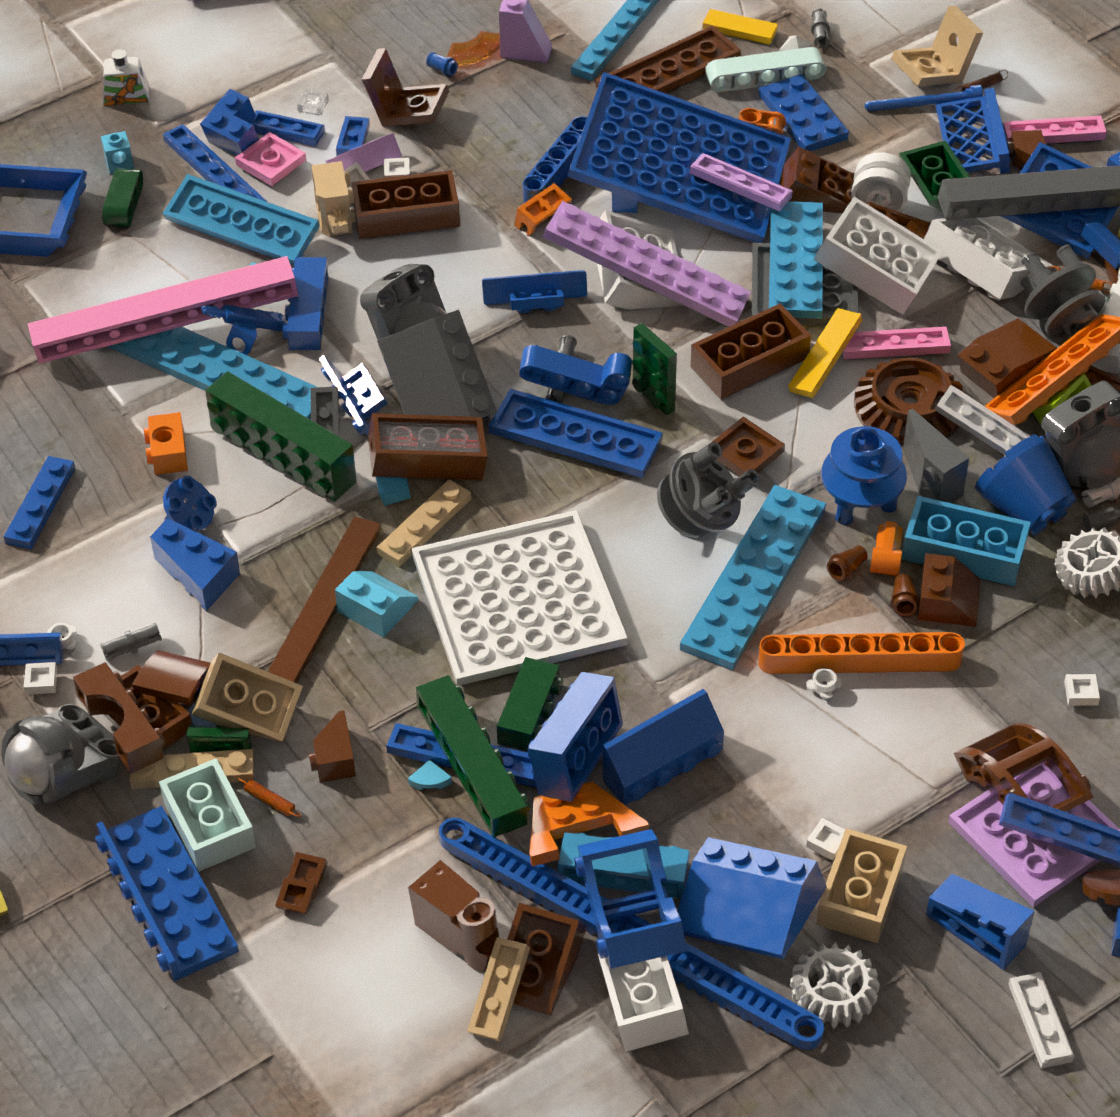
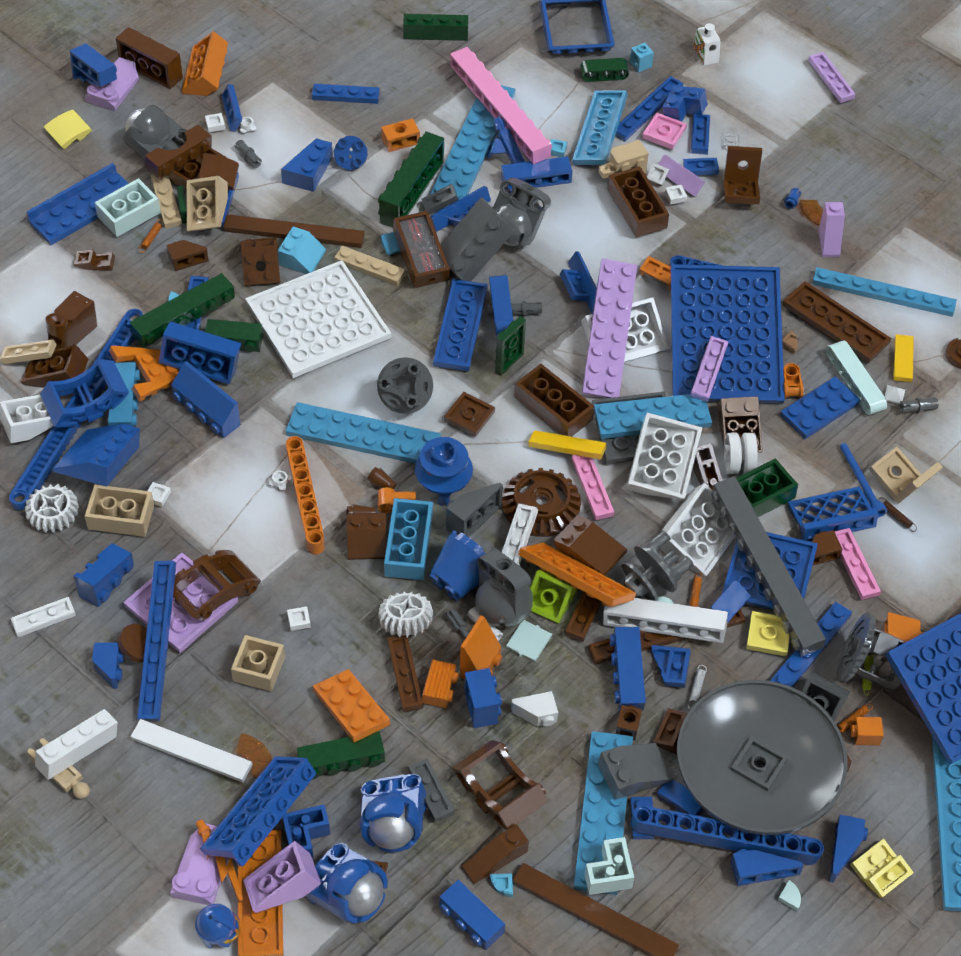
camera: 75 degrees right, 5 degrees up
none -> reddish brown bracket [241,237,280,285]

